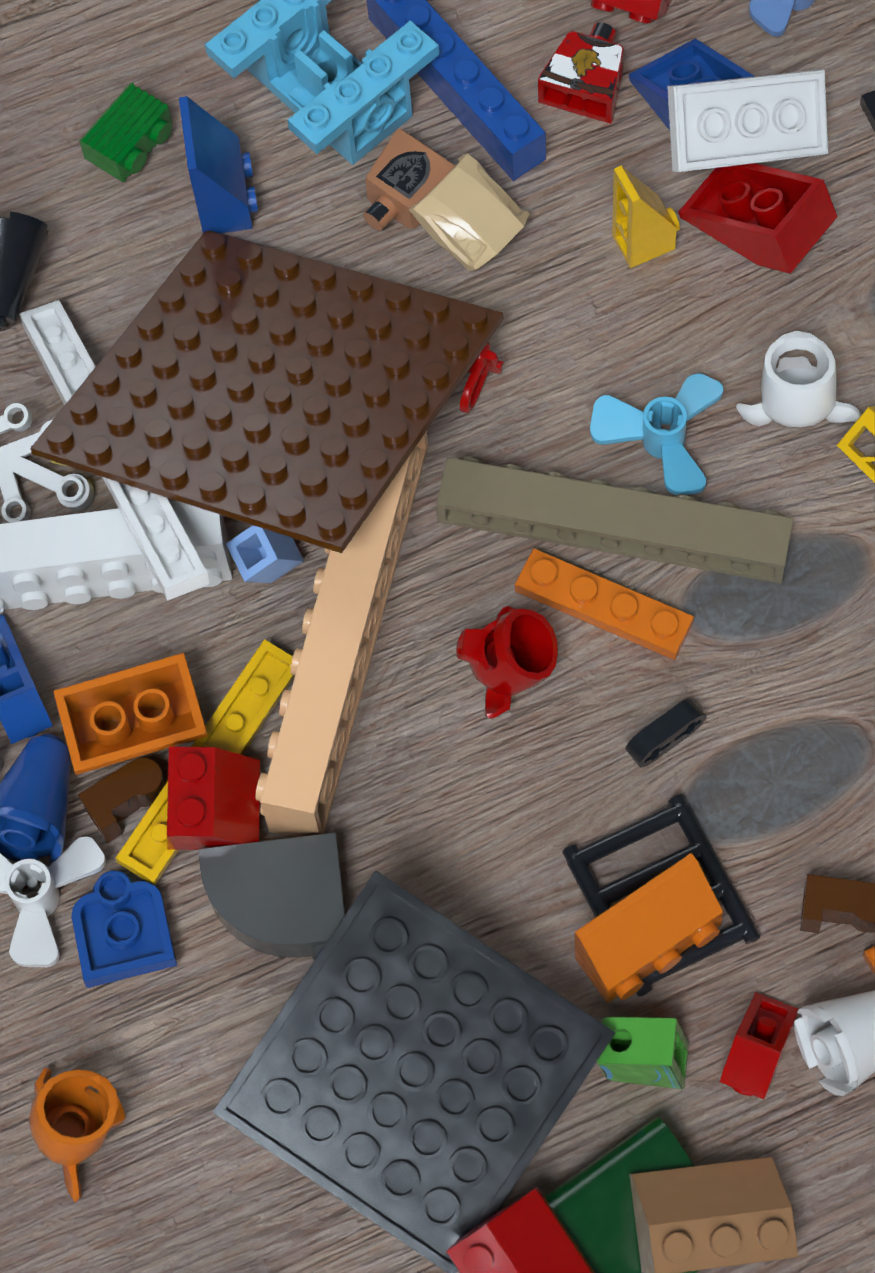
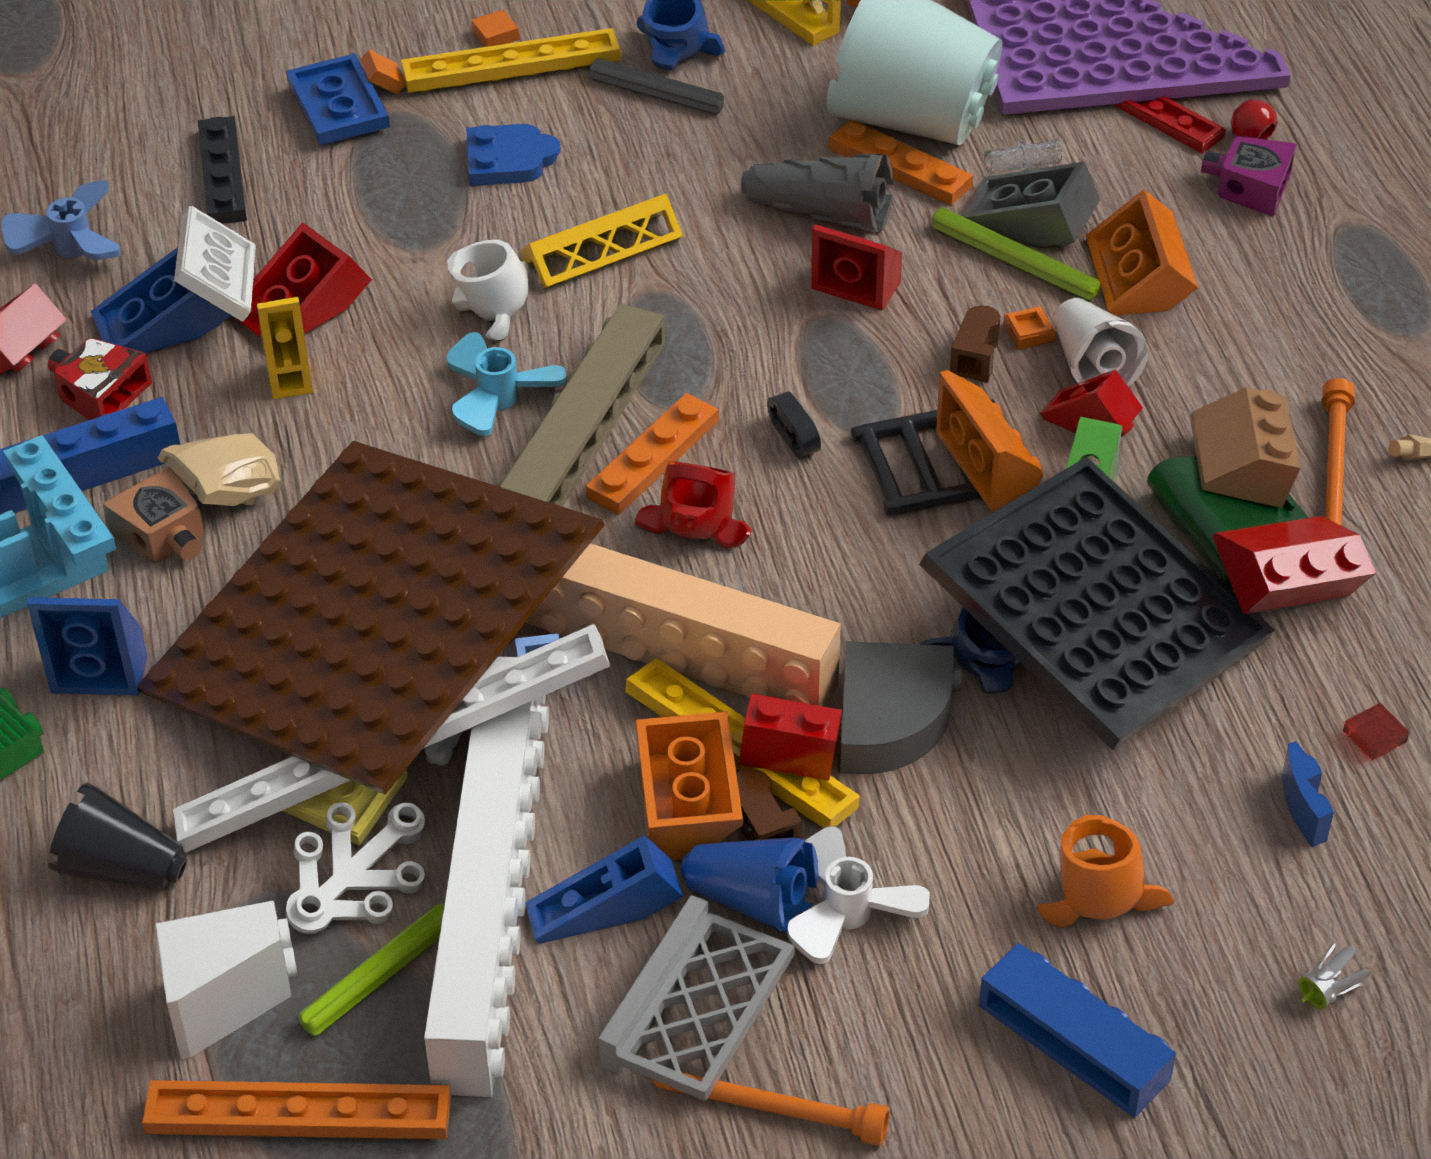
camera: 85 degrees left, 20 degrees down
blue plate [71,871,177,988] -> none

